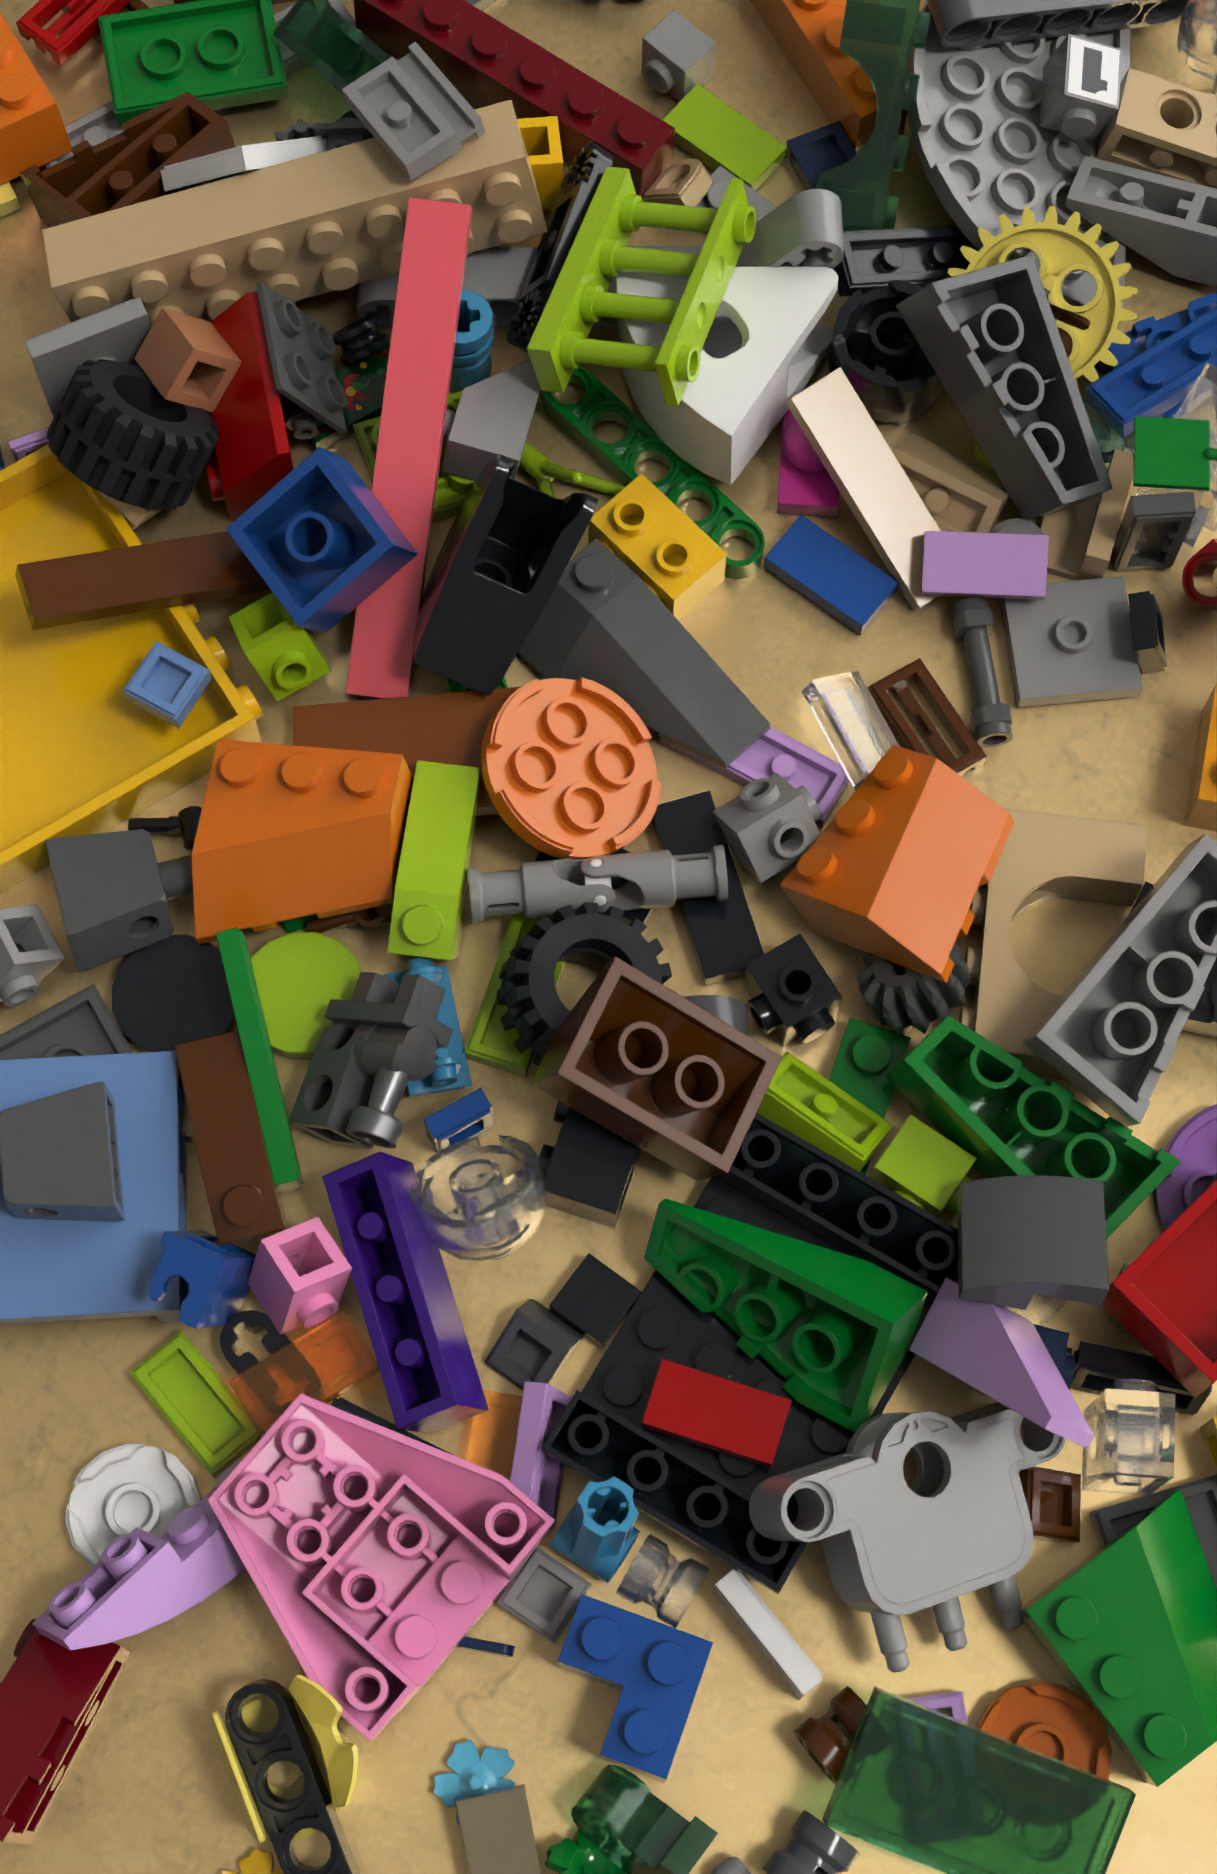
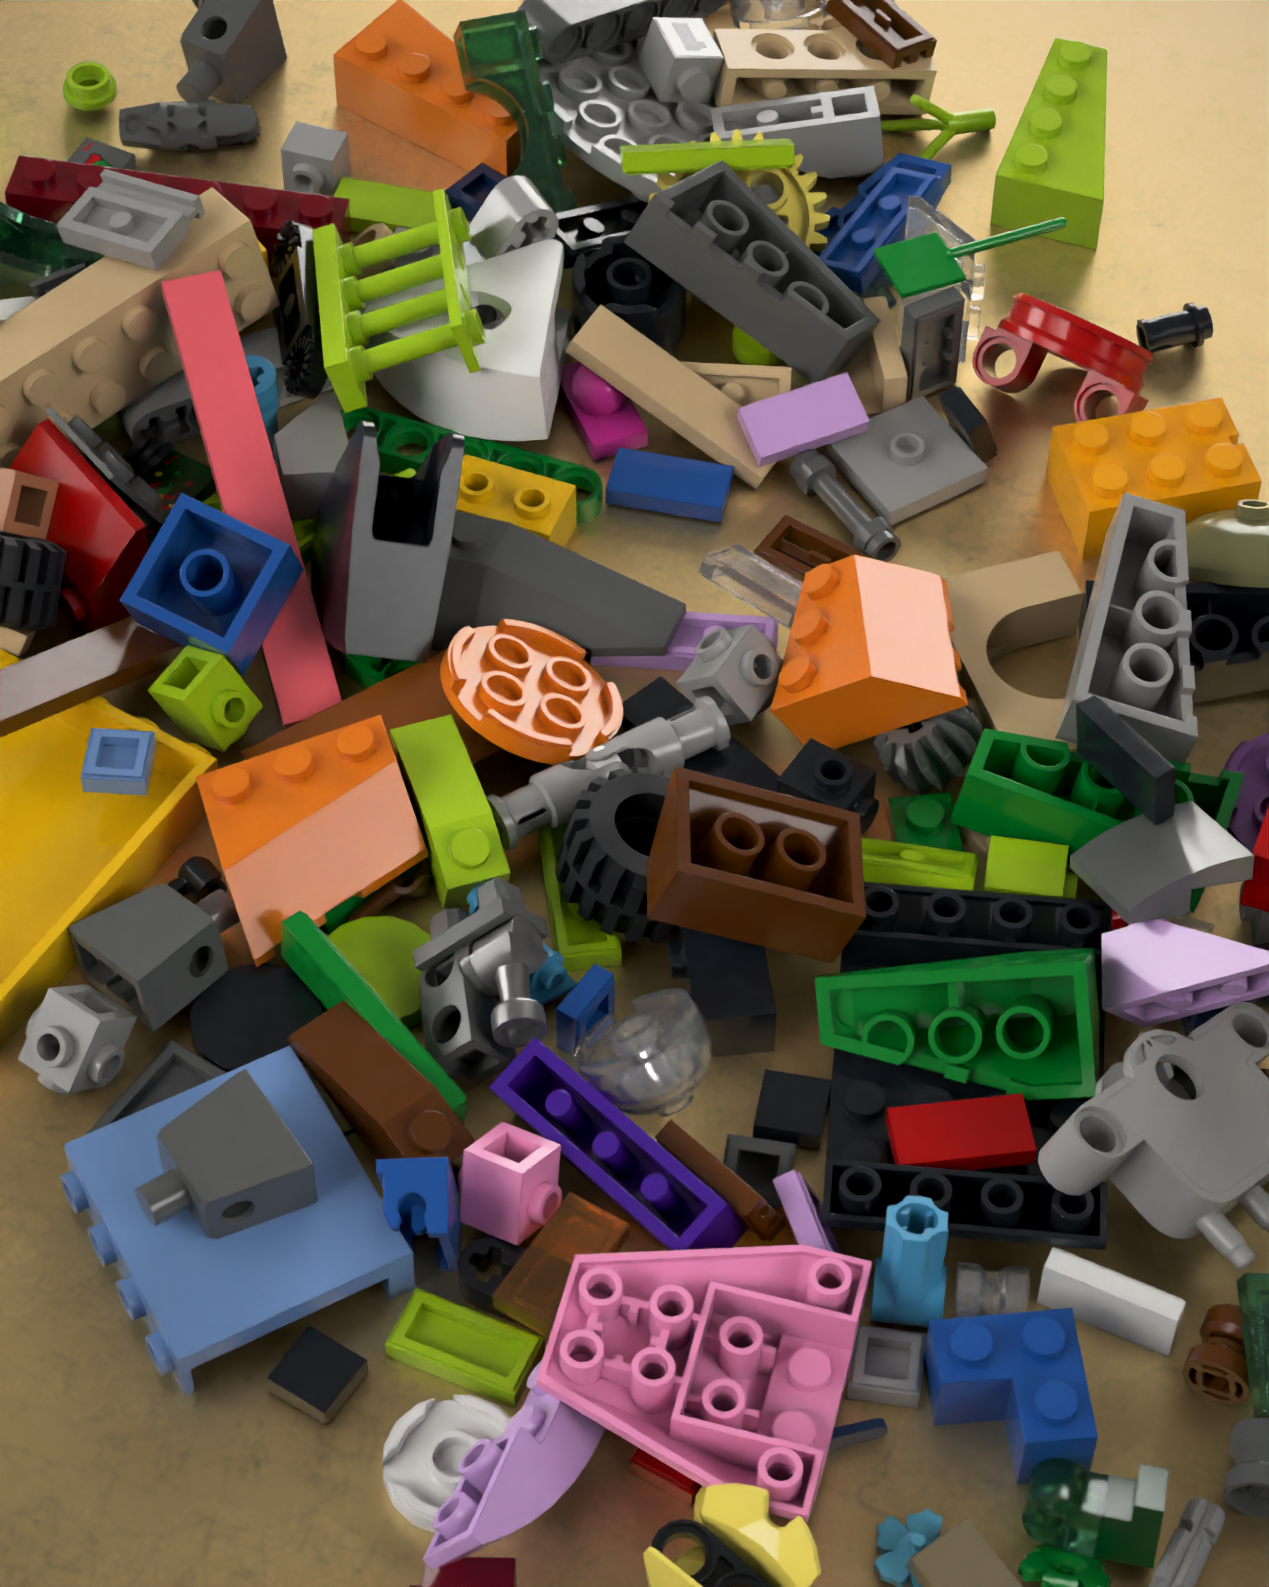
camera: 25 degrees left, 20 degrees down
none -> black tile [266,1326,368,1425]
none -> lime tile [620,138,795,175]
none -> reddish brown tile [655,1119,786,1242]
none -> black tile [1076,695,1175,826]

